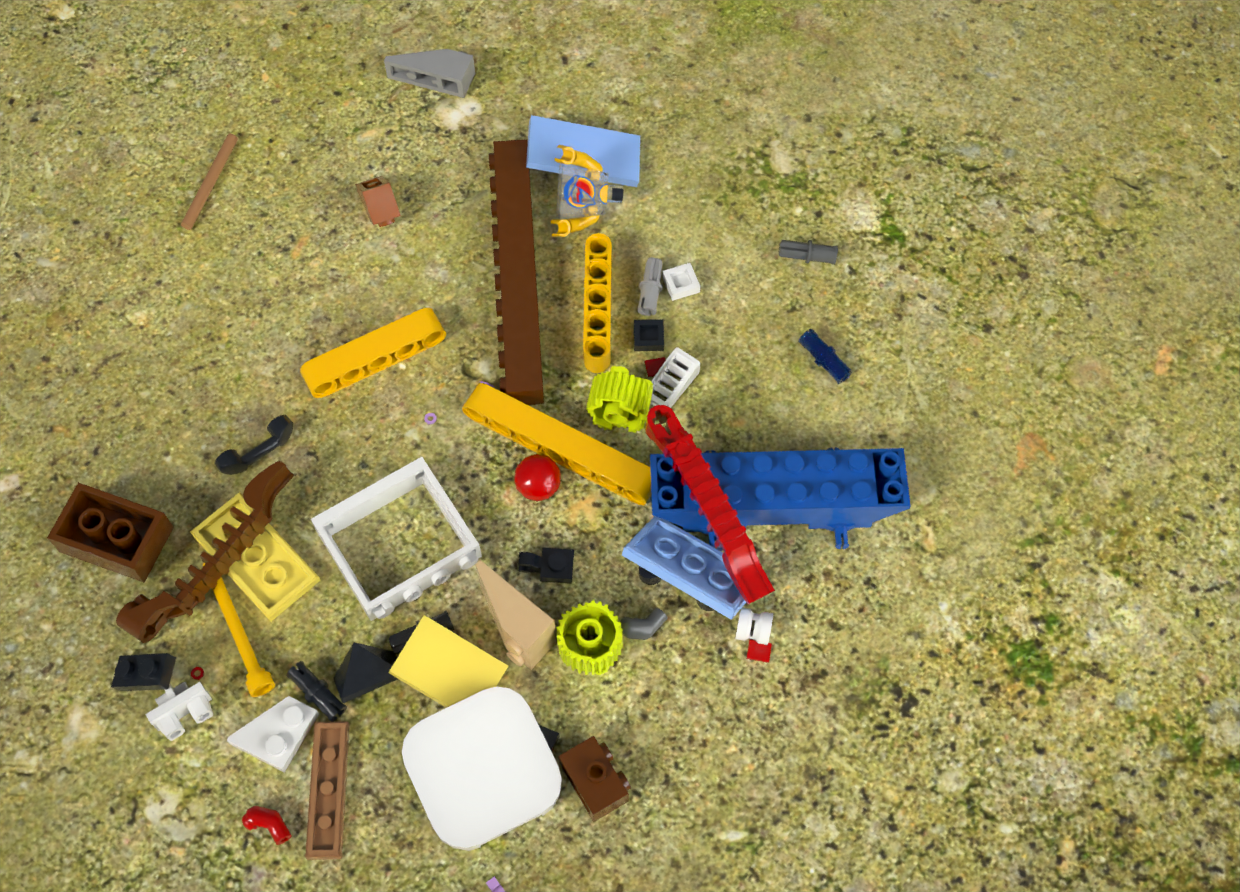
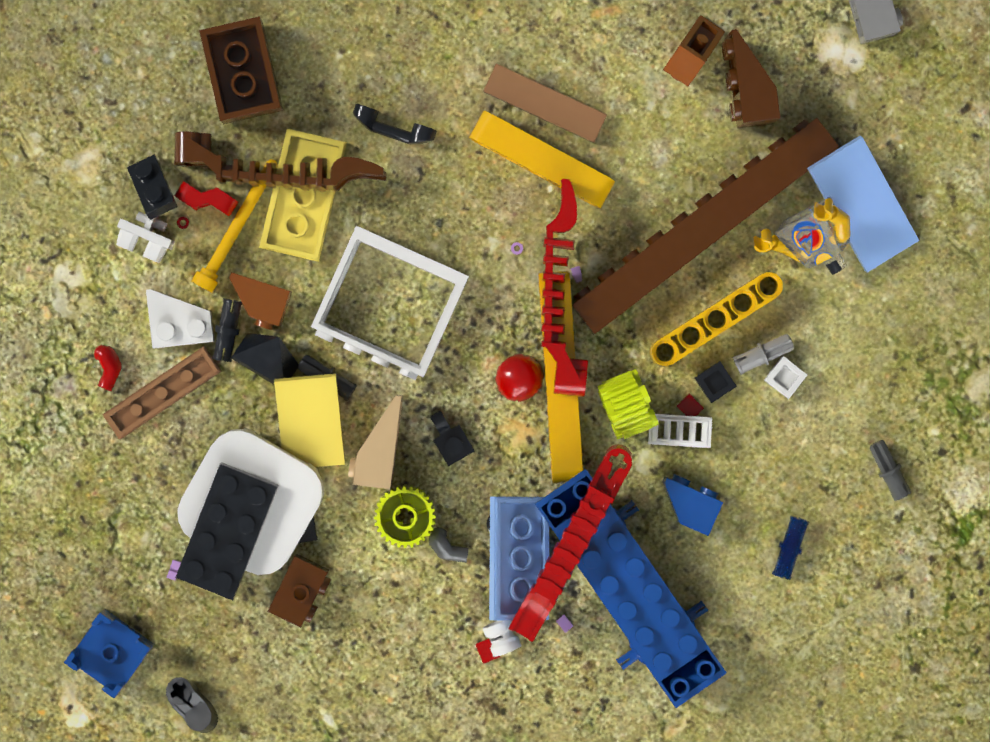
camera: 60 degrees right, 25 degrees up
none -> red piece [174,181,239,217]
none -> black plate [175,462,279,601]
none -> dark orange slope [229,272,292,330]
none -> medium nougat tile [483,64,607,143]
none -> red piece [541,179,588,397]
none -> lavender piece [556,614,573,633]
none -> blue slope [662,474,723,536]
none -> reddish brown slope [722,29,780,128]

